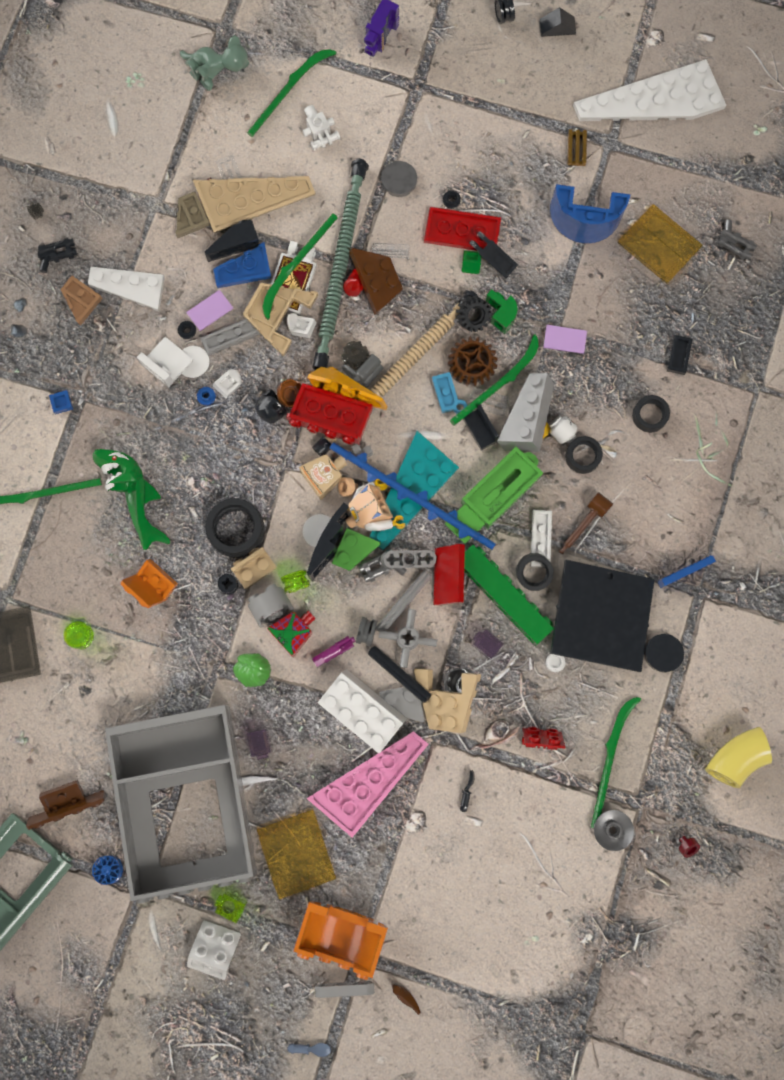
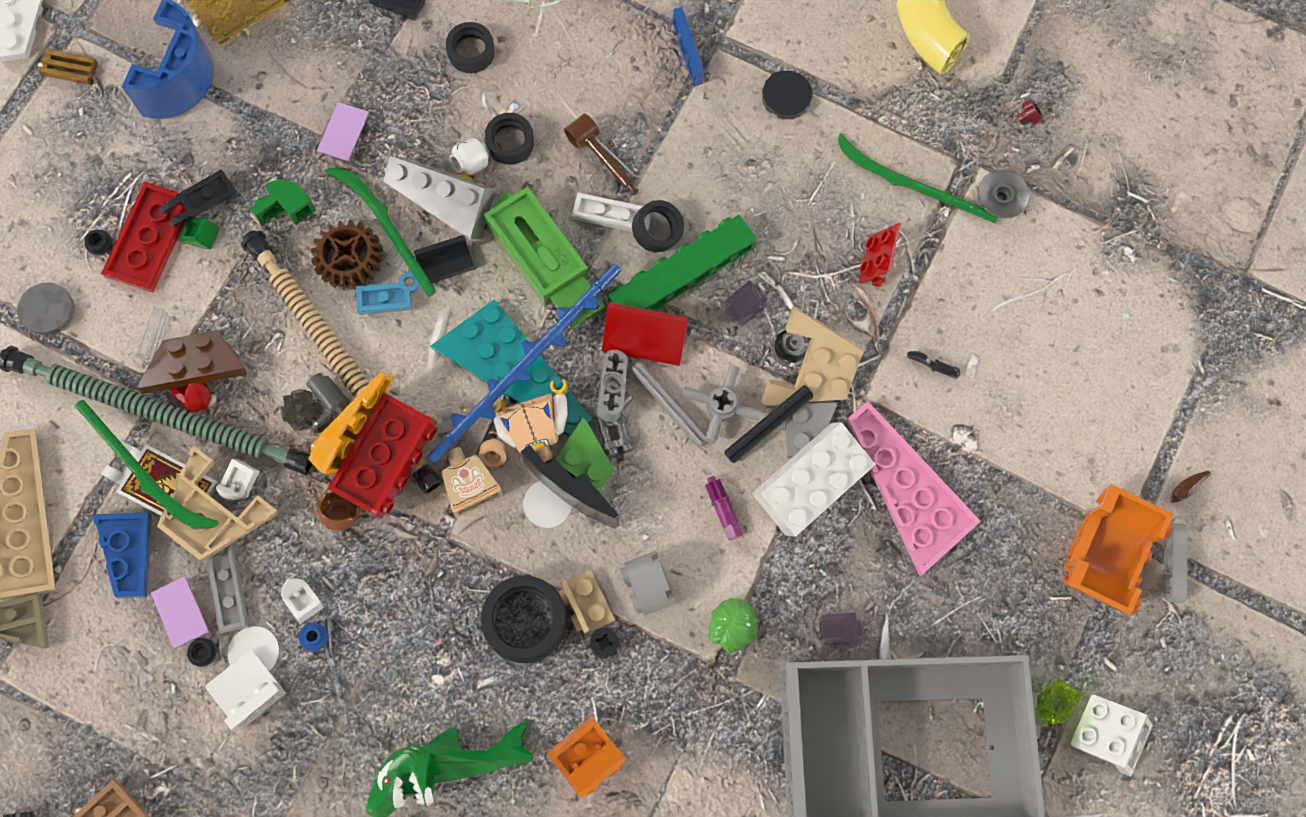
camera: 85 degrees left, 5 degrees down
white wing [88,267,165,312] -> none
black slope [204,219,259,262] -> none
black helmet [255,389,286,424] -> none
clear yellow piece [257,809,336,900] -> none
torso [267,611,316,658] -> none
clear neon green wheel [280,570,311,593] -> none
sand blue piece [287,1043,331,1057] -> none
dark grey wheel [356,617,378,647] -> none
black tyre [456,296,492,332] -> none
white tile [545,654,566,673] -> none
black piece [550,559,655,673] -> none

